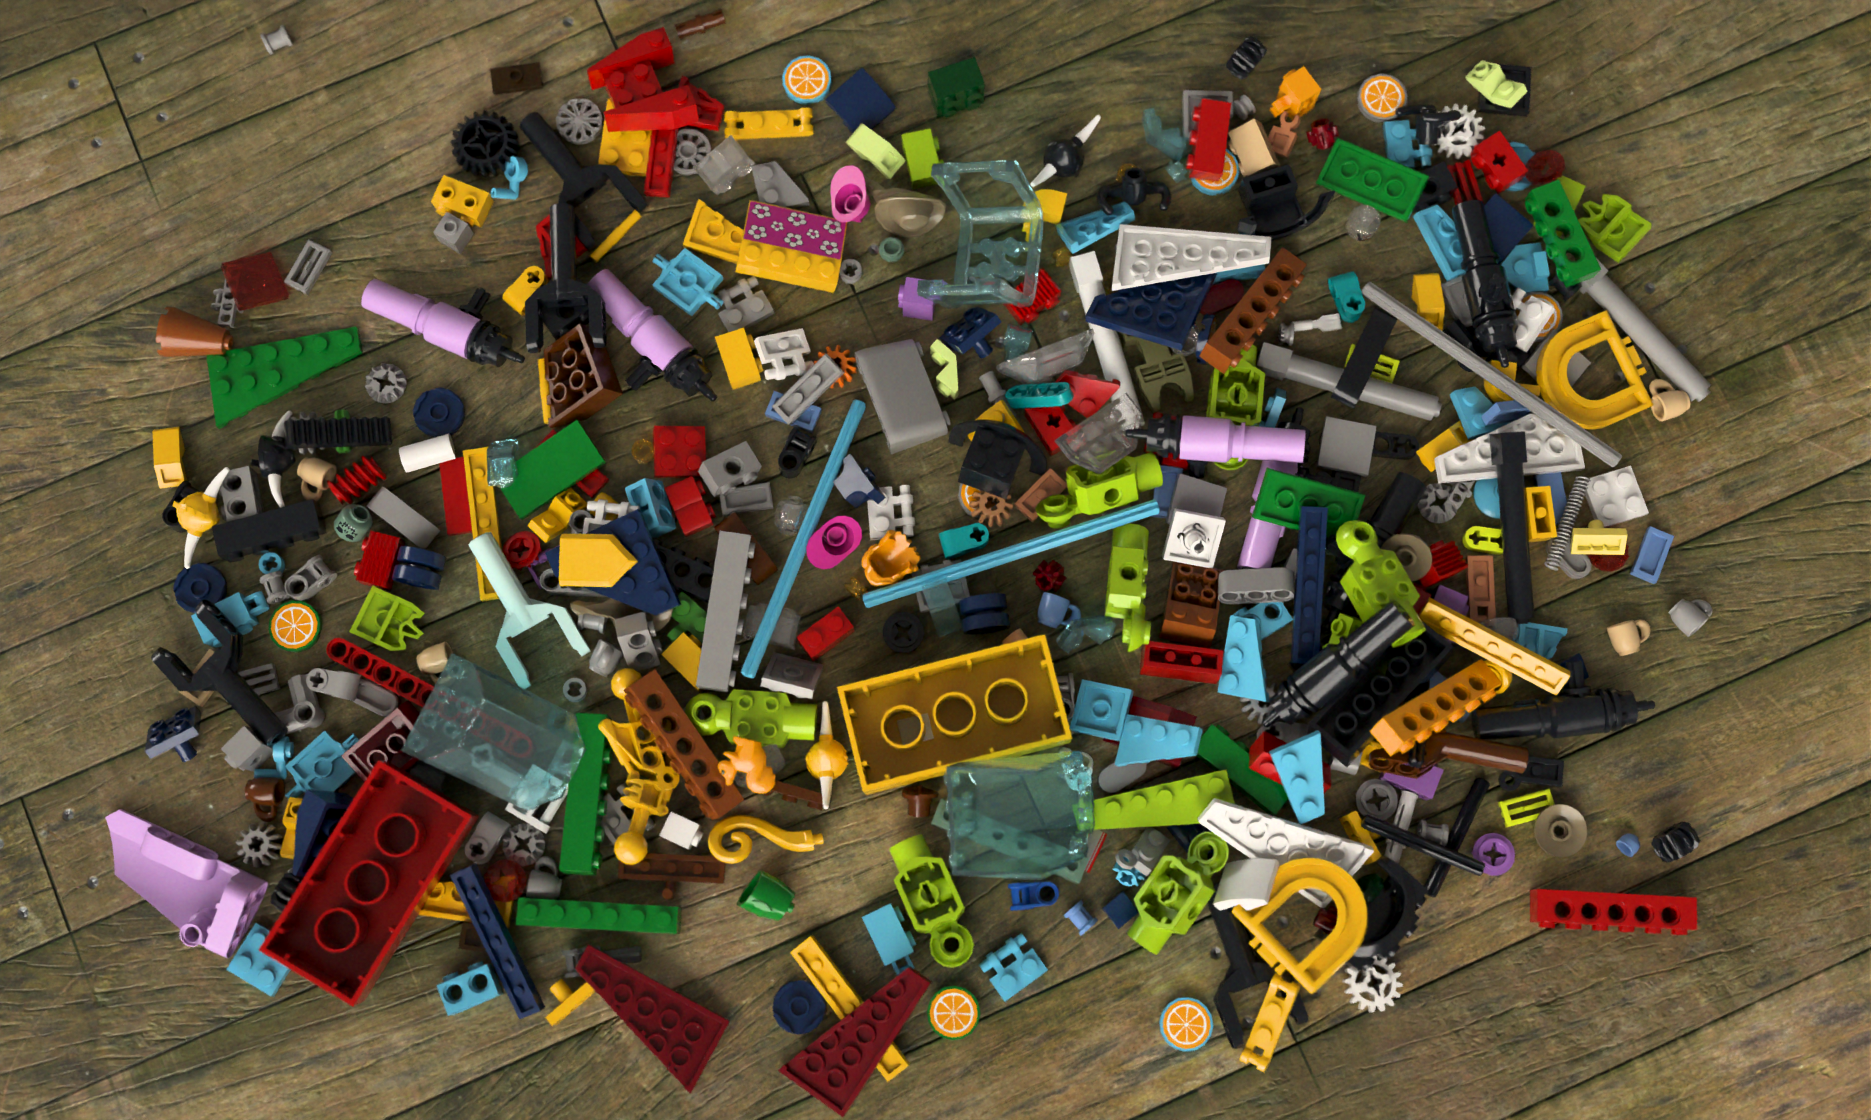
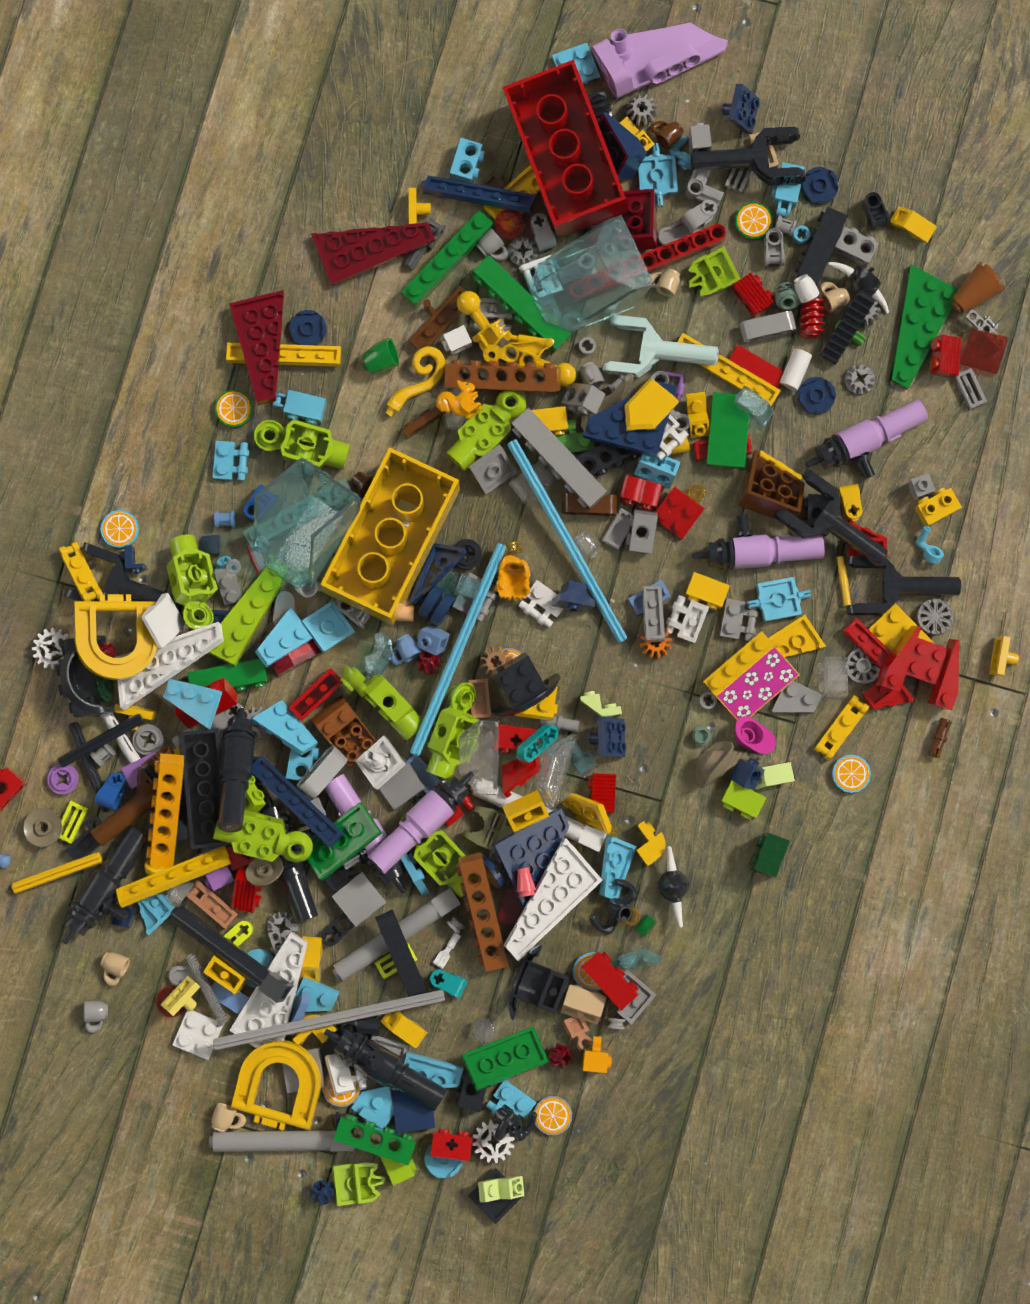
camera: 130 degrees right, 5 degrees up
yellow helmet [173,467,230,569] -> none
dark blue wheel [392,546,447,590] -> none
black gear [451,110,519,178] -> none
dark brown plate [490,62,543,95] -> none
red gear [502,531,542,571] -> none
black piece [778,427,818,479] -> none
red brick [796,606,855,662] -> none
yellow helmet [805,701,849,809] -> none
dark pink piece [806,515,862,569] -> none
dark blue slope [826,68,896,133] -> none
light grey windscreen [854,339,951,455] -> none
medium lavender brick [898,277,937,321] -> none
clear light blue windscreen [917,160,1043,308] -> none
teal piece [938,523,989,559] -> none
clear light blue plate [1165,160,1188,184] -> none
black gear [1226,36,1267,80] -> none
red tile [1447,160,1484,205] -> none
clear red gear [1525,150,1566,186] -> none
medium blue tile [1630,526,1674,584] -> none
none -> yellow axle [11,852,102,894]
none -> blue piece [95,773,126,810]
none -> dark blue bracket [121,545,147,574]
none -> dark blue gear [309,1180,335,1205]
none -> dark blue wing [409,543,467,606]
none -> medium blue brick [417,625,450,655]
none -> yellow brick [502,790,549,833]
none -> coral cone [517,868,536,897]
none -> yellow tile [562,793,612,834]
none -> green piece [635,914,657,937]
none -> dark blue brick [730,758,765,790]
none -> white piece [794,274,820,303]
none -> red brick [930,335,961,378]
none -> yellow tile [989,636,1019,676]

